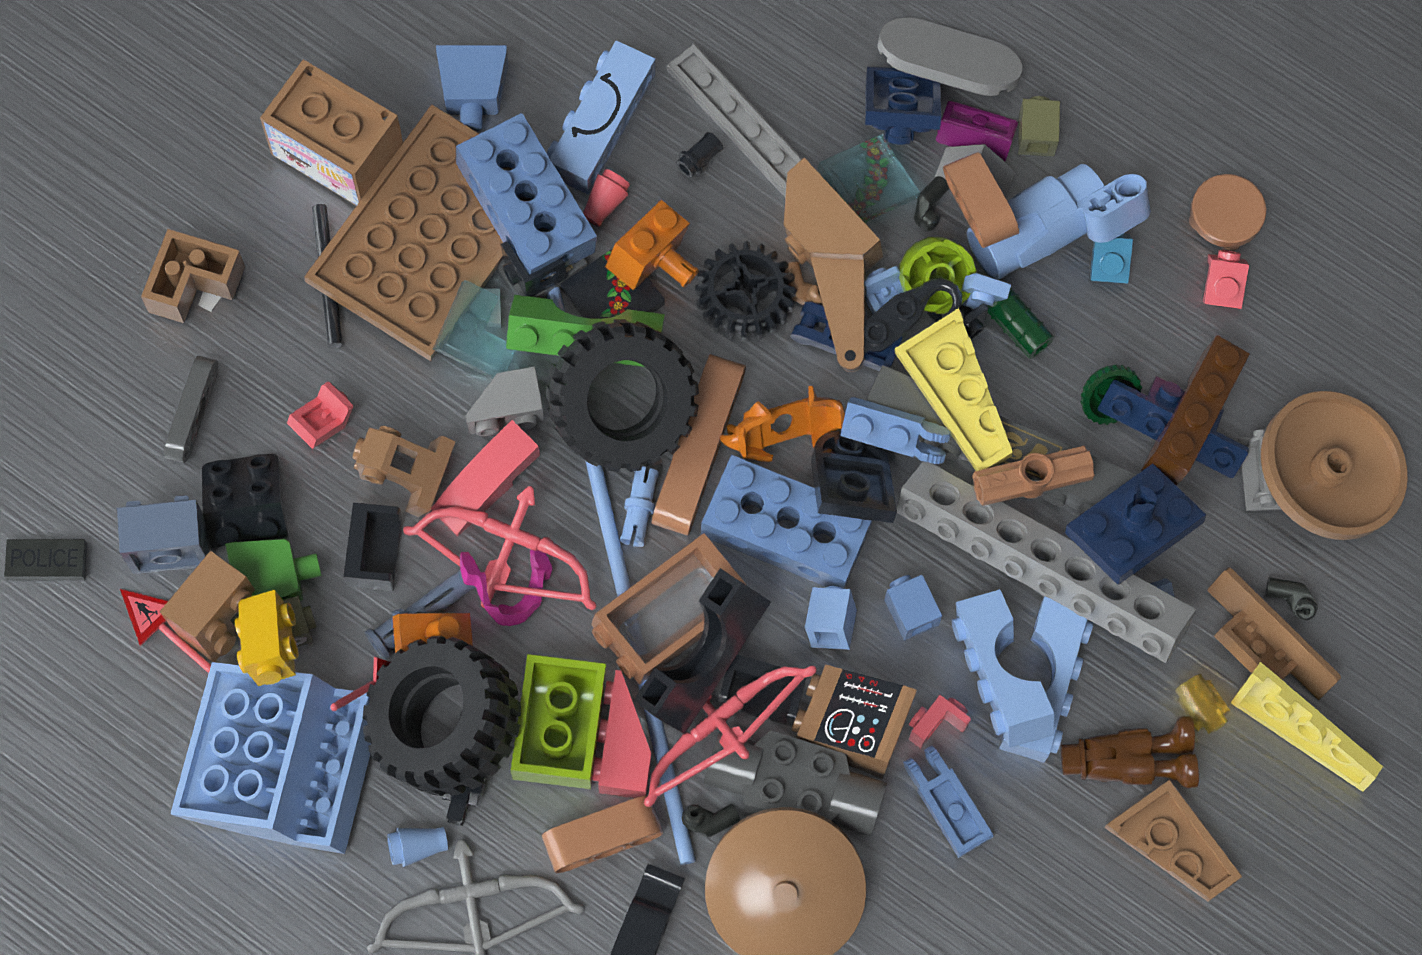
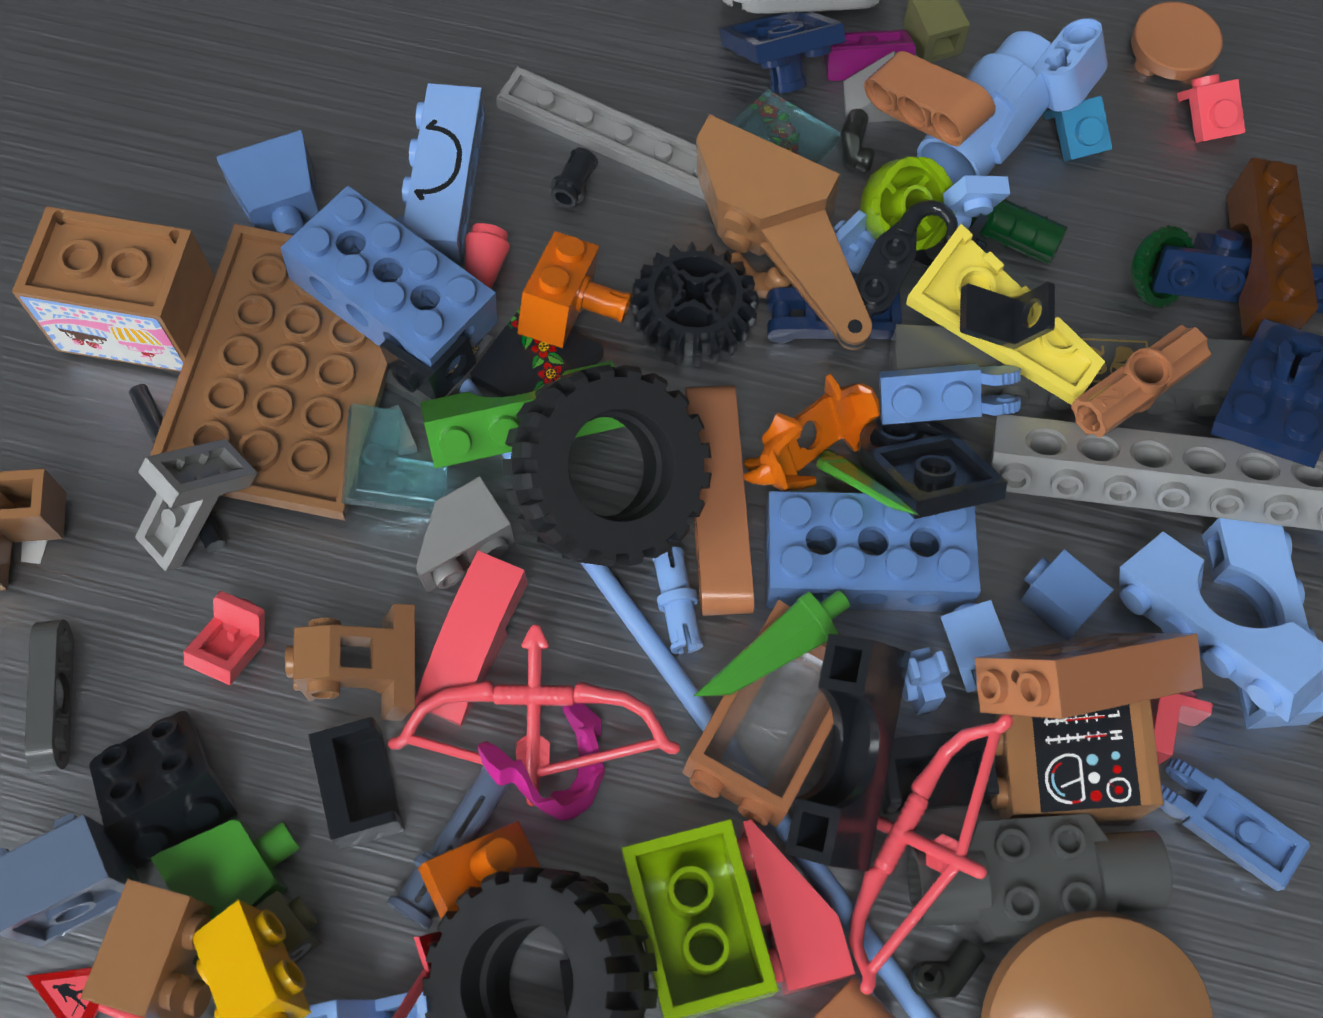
camera: 20 degrees left, 5 degrees down
none -> light grey bracket [135,439,257,572]
none -> bright green bar [694,590,850,696]
none -> bright green bar [816,450,918,515]
none -> light blue plate [902,647,950,716]
none -> black bracket [960,281,1055,350]
none -> nougat piece [974,633,1203,719]

